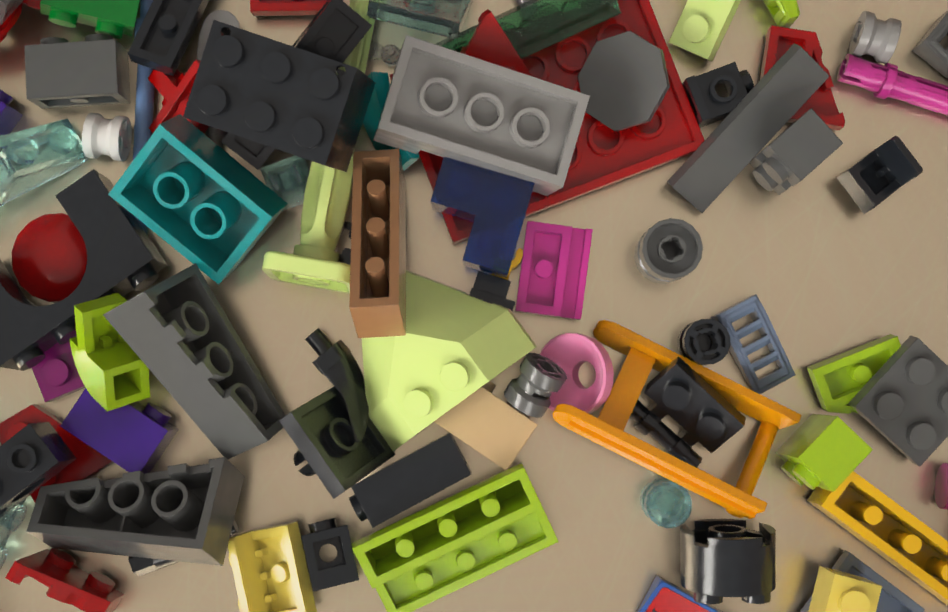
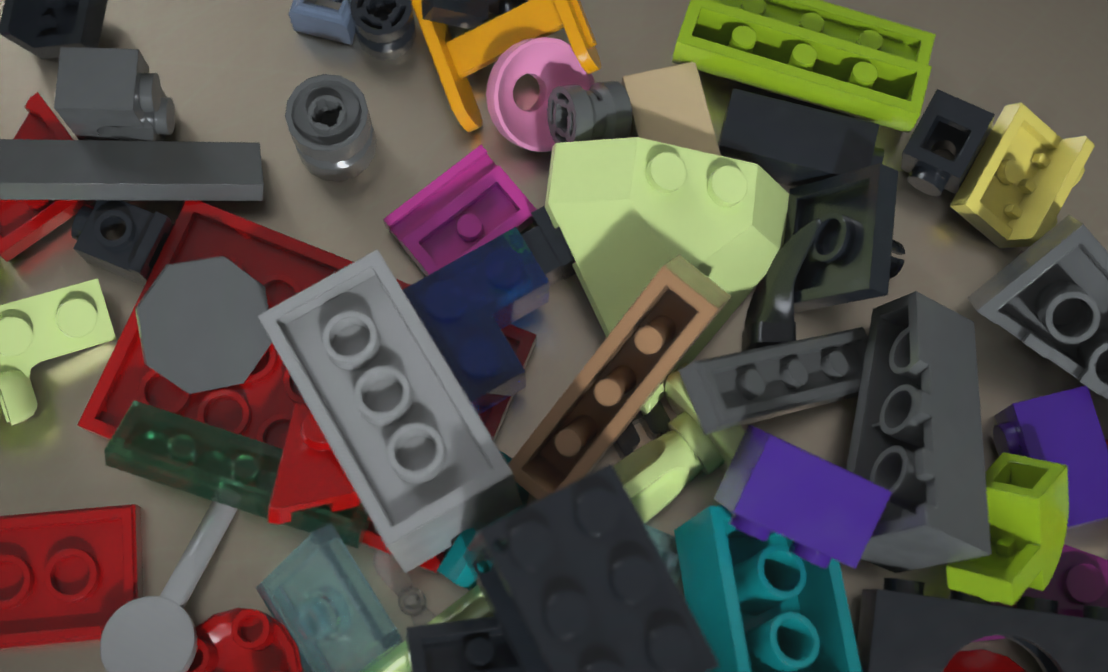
camera: 145 degrees left, 10 degrees down
none -> dark grey tile [679,327,868,434]
none -> dark purple brick [714,424,892,569]

